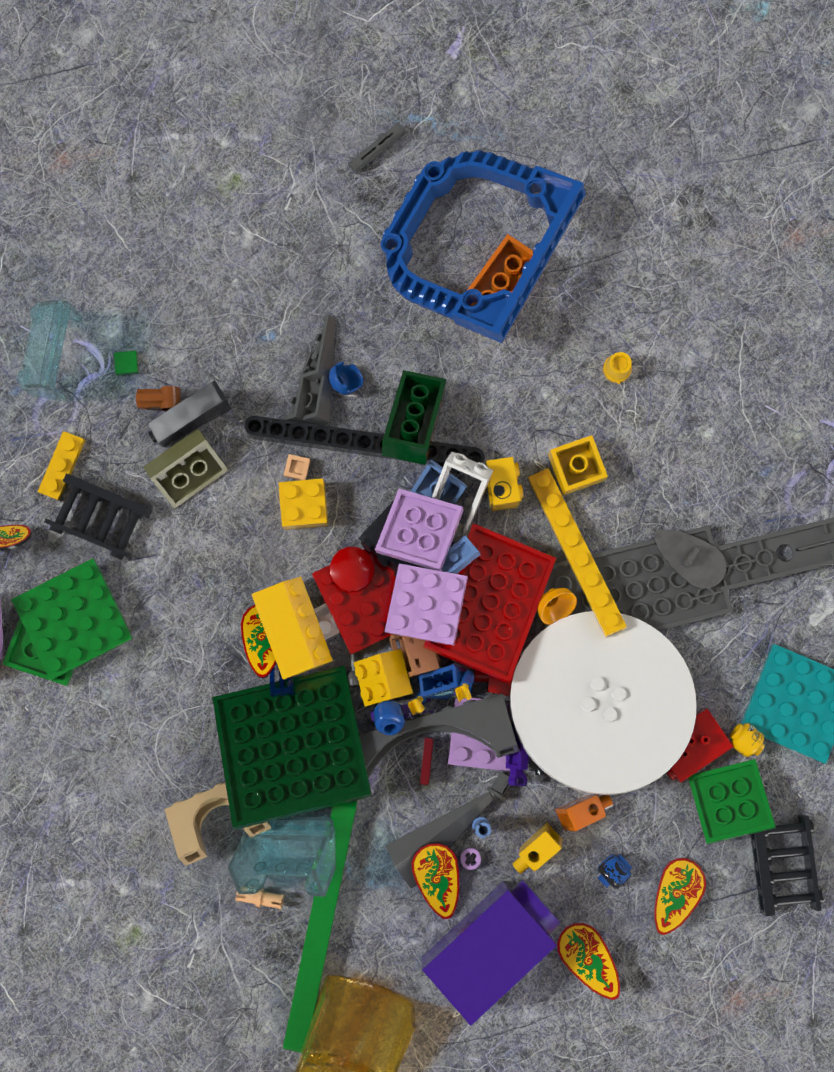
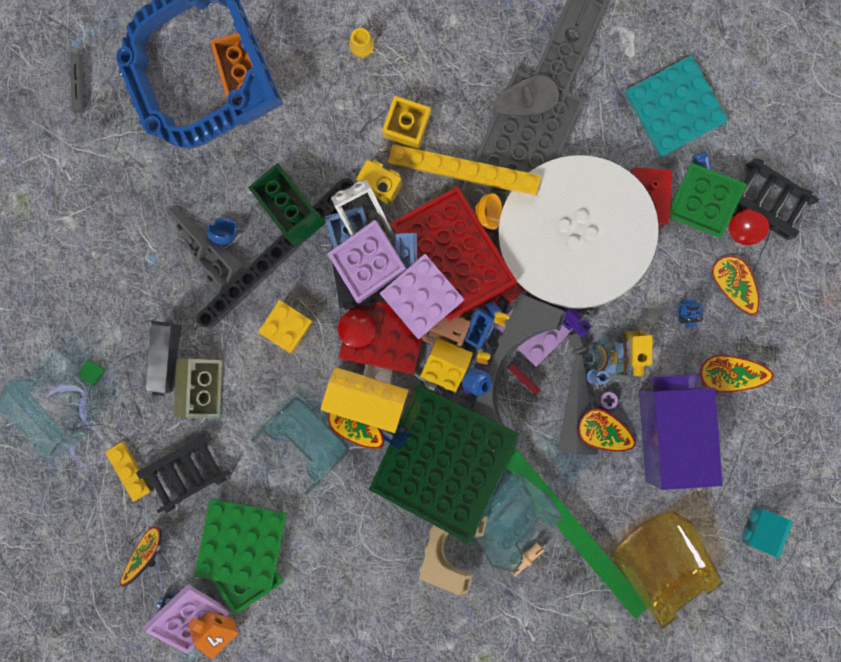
camera: 55 degrees left, 5 degrees up
dark orange piece [136,386,181,412] -> none
light nougat plate [284,454,311,480] -> none
orange torso [555,795,613,831] -> none
yellow head [729,723,765,757] -> none
none -> clear light blue windscreen [251,398,349,496]
none -> torso [583,339,629,376]
none -> blue cone [691,151,712,170]
none -> red dish [728,208,769,245]

